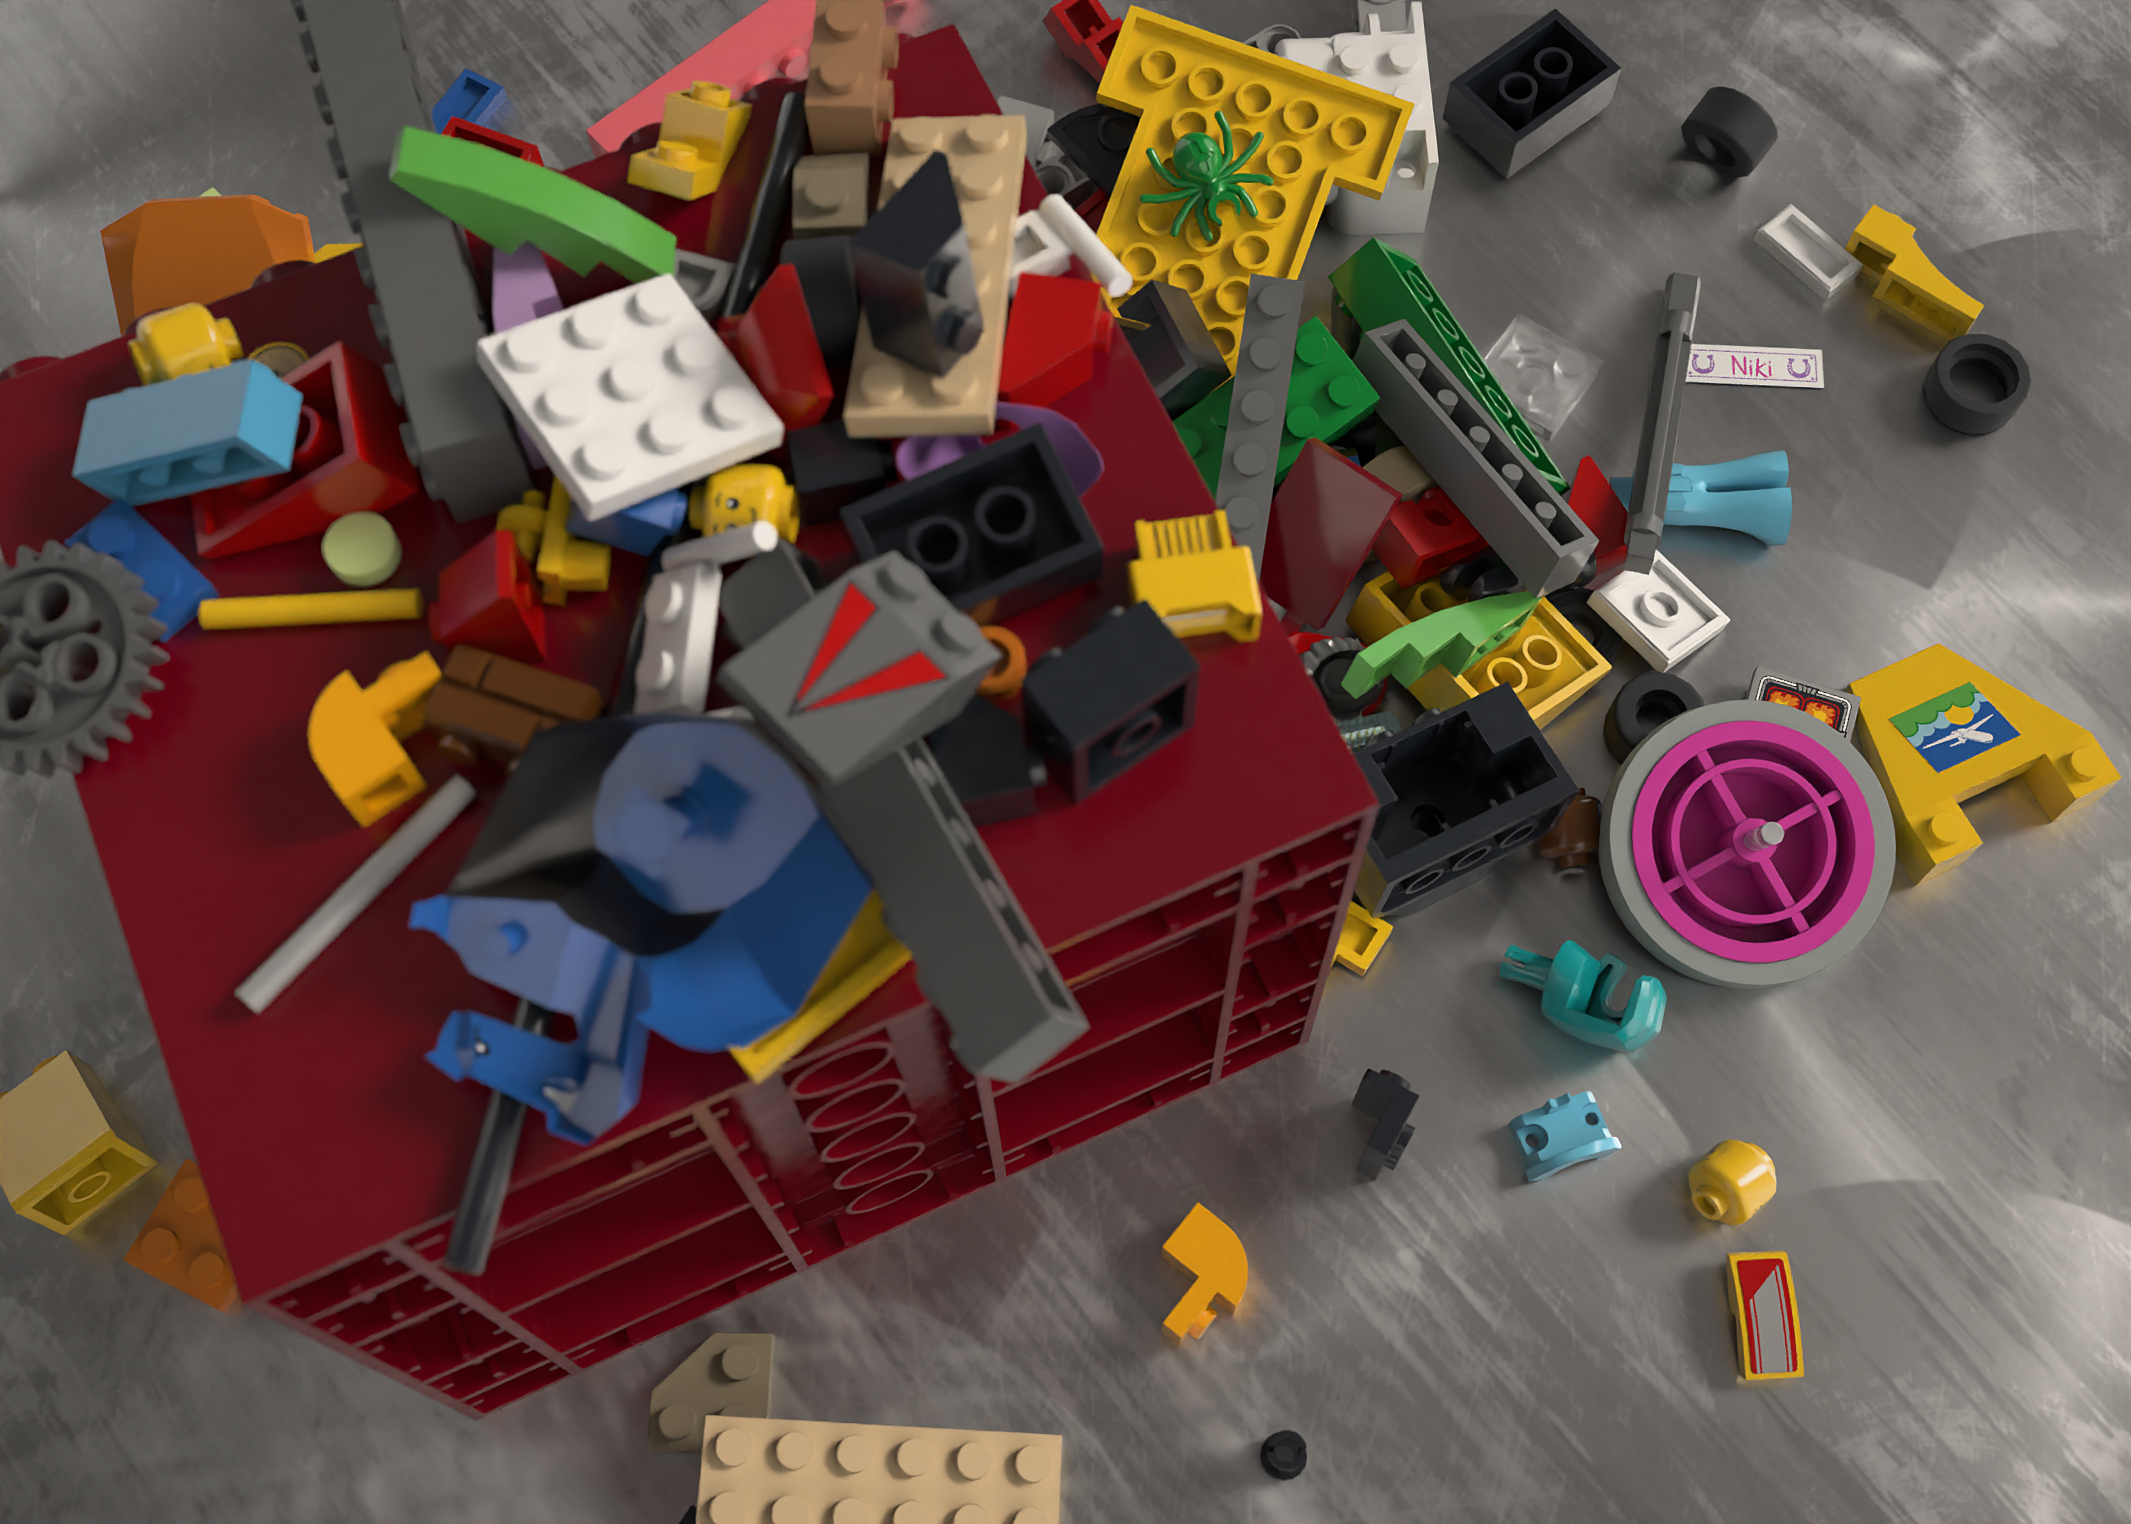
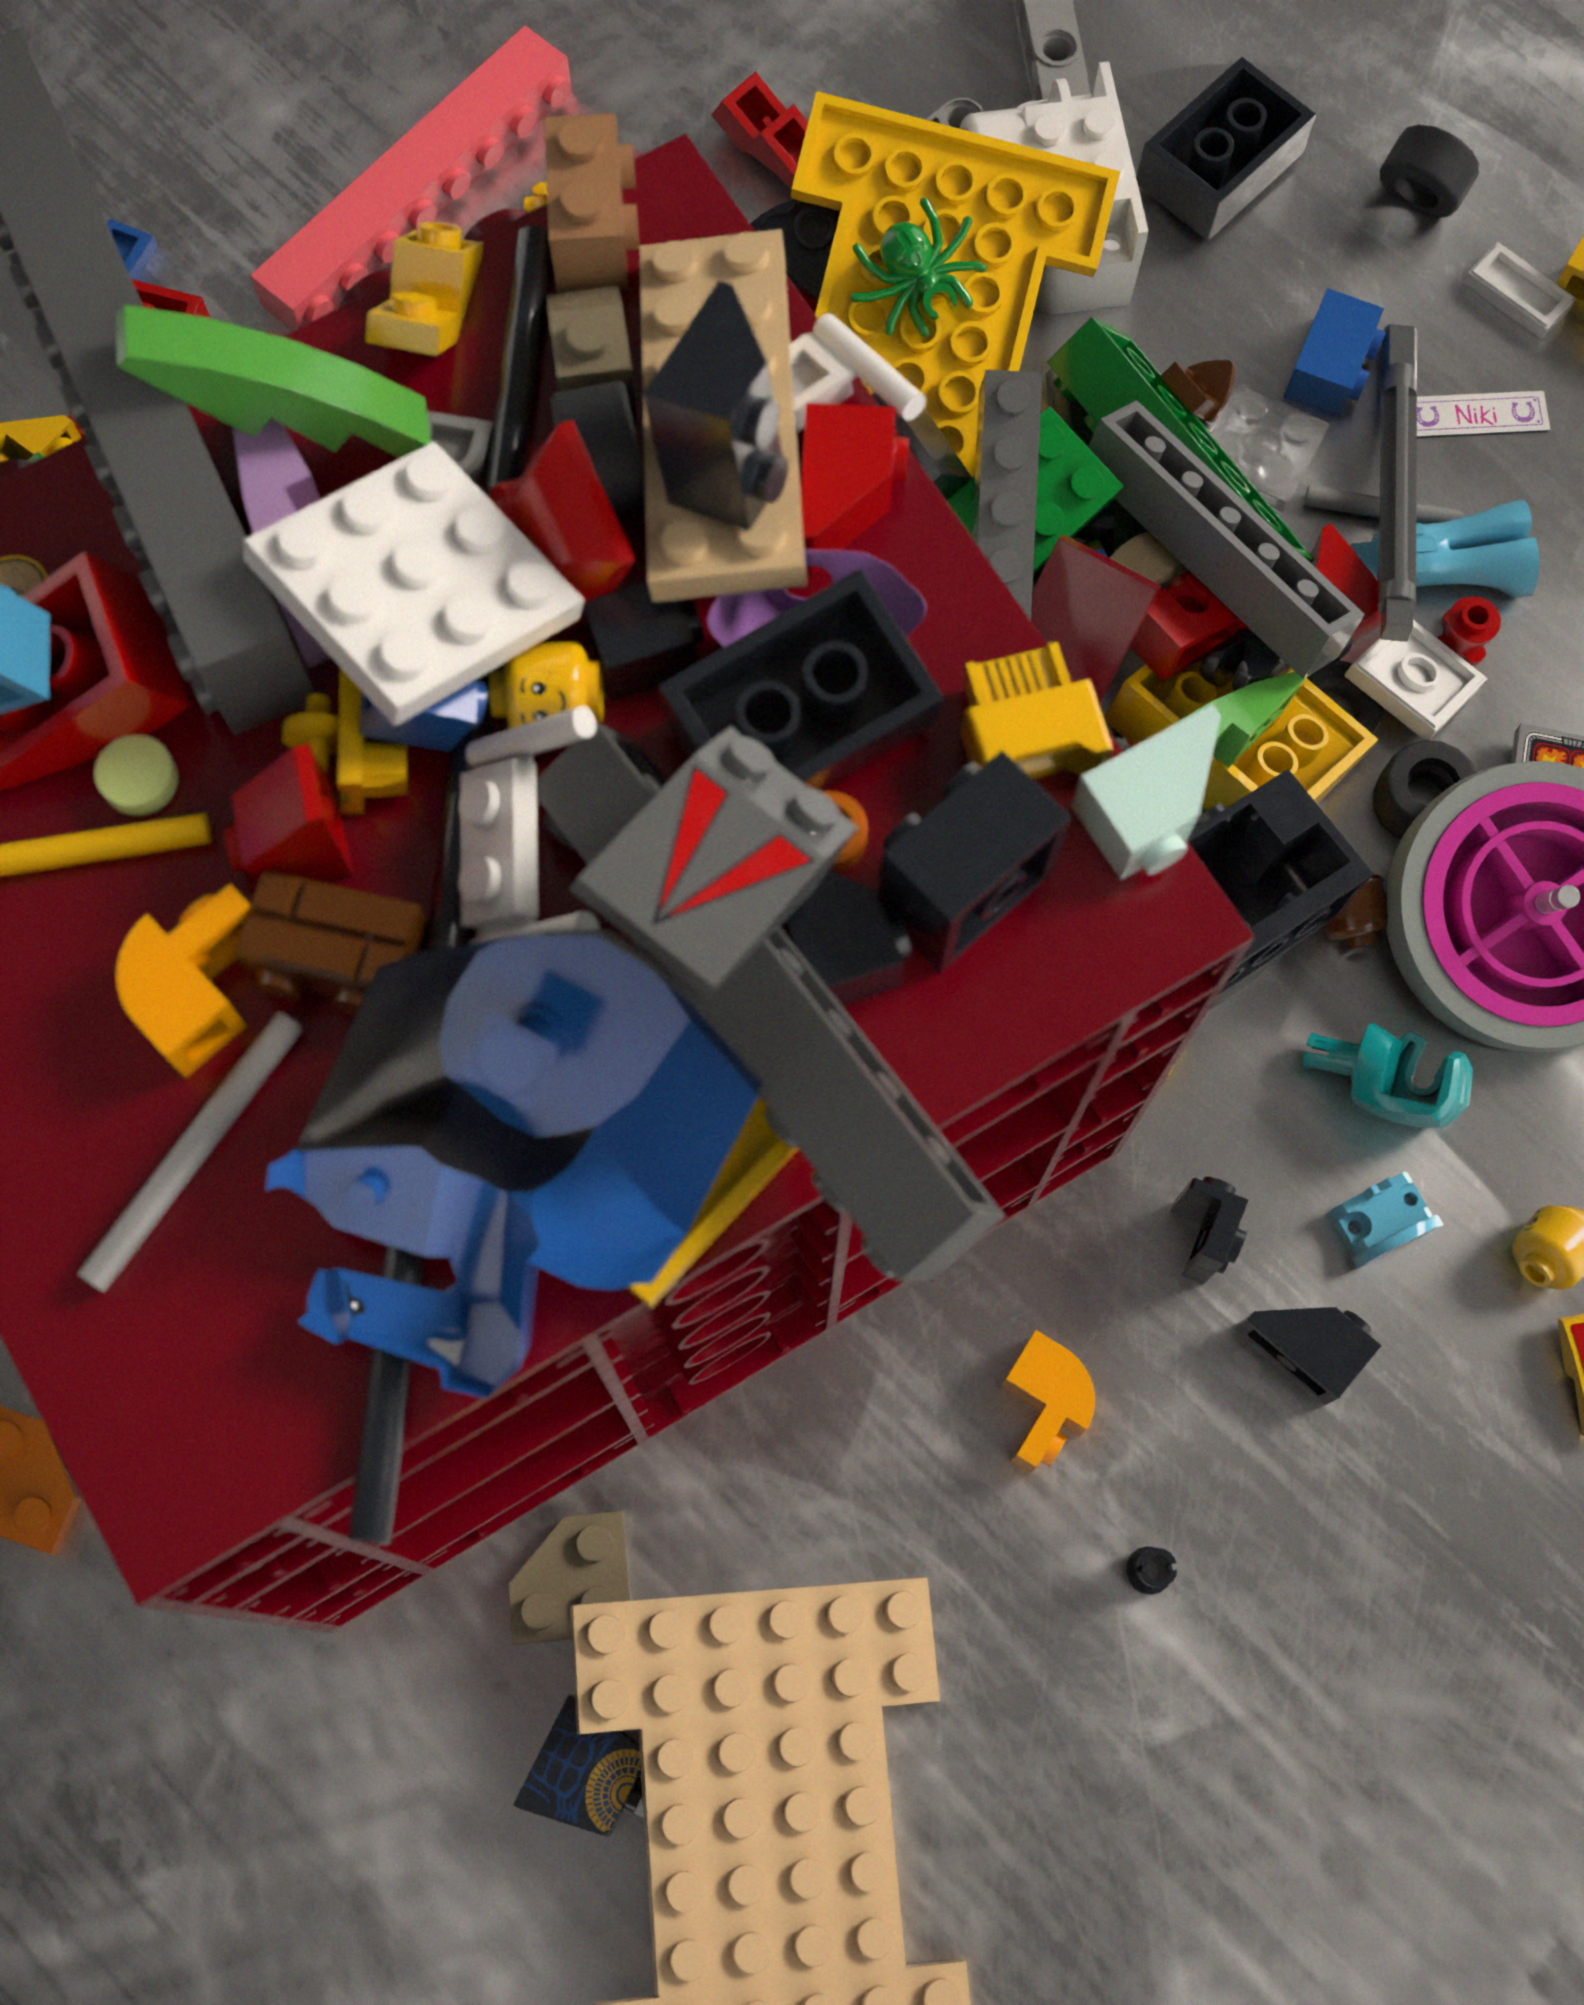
camera: 10 degrees left, 5 degrees up
none -> light aqua slope [1071,704,1221,880]
none -> reddish brown tile [1160,360,1236,423]
none -> black slope [1236,1307,1382,1405]
none -> blue brick [1283,288,1386,417]
none -> light grey bar [1304,485,1462,524]
none -> red brick [1437,596,1501,665]

